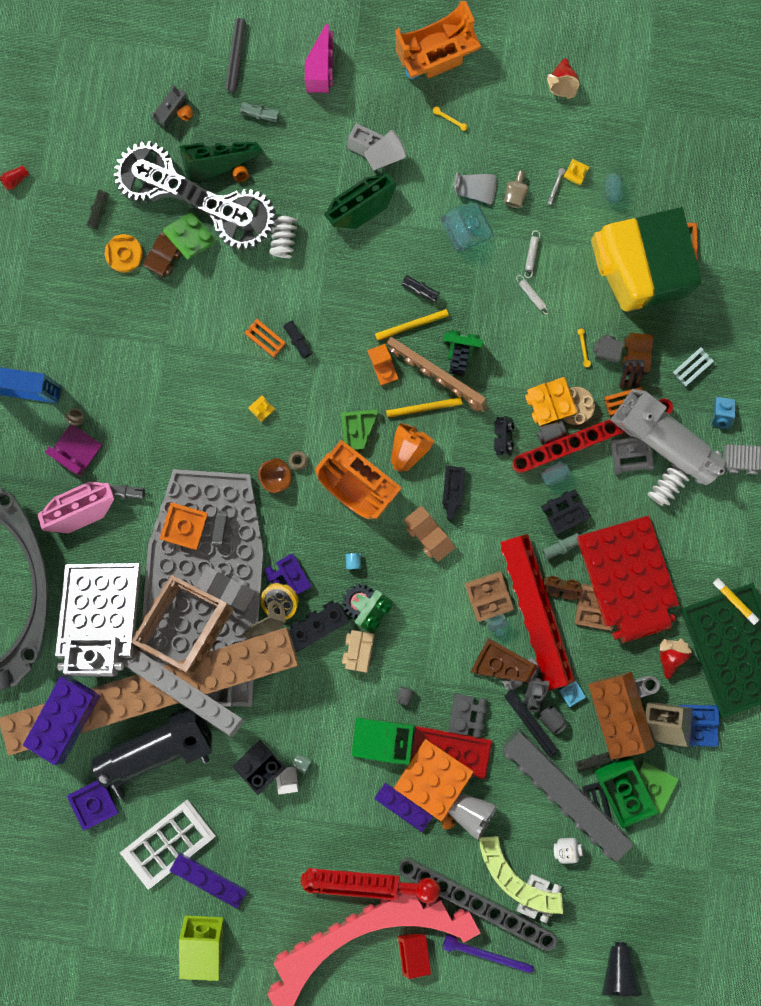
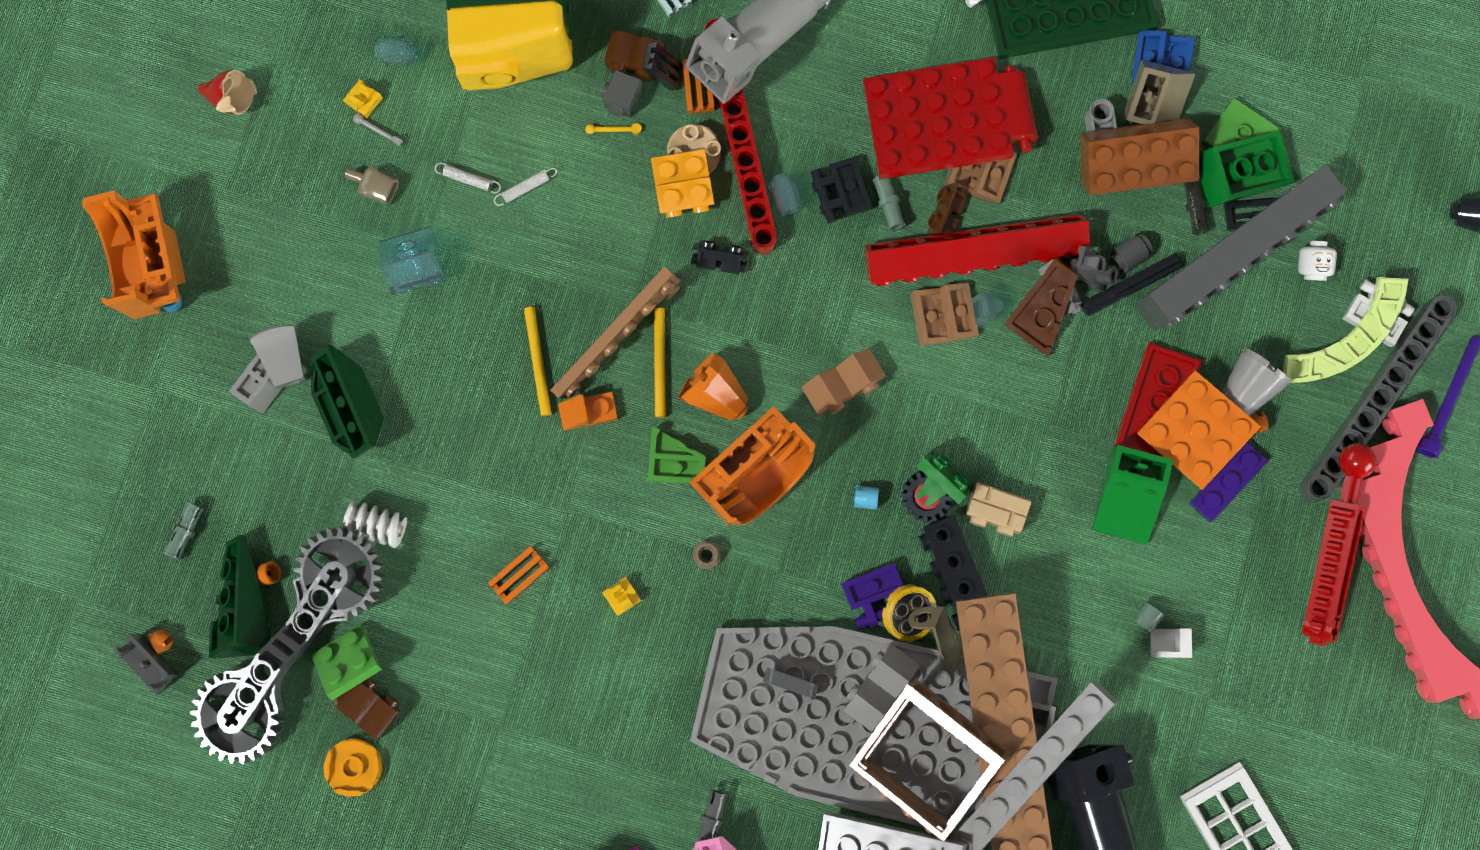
camera: 80 degrees left, 5 degrees down
clear smoke pin [86,190,110,230] -> none
orange plate [160,502,209,550] -> none
dark purple plate [169,852,247,908] -> none
lime slope [179,916,223,981] -> none
dark grey axle [225,18,246,92] -> none
black slope [232,739,286,795] -> none
dark orange helmet [258,458,291,493] -> none
black pin [283,321,313,359] -> none
dark pink slope [305,24,334,93] -> none
dark grey hose [396,686,415,706] -> none
red brick [398,934,431,979] -> none
black pin [401,275,440,303] -> none
yellow hinge [433,107,468,131] -> none
black hinge [442,466,465,520] -> none
plate [443,330,483,376] -> none
dark grey plate [448,693,488,737] -> none
light grey piece [454,172,497,205] -> none
dark grey brick [536,421,566,444] -> none
medium azure tile [559,680,585,707] -> none
flat silver plate [610,437,654,475] -> none
white piece [648,464,689,506] -> none
red hat [660,638,692,679] -> none

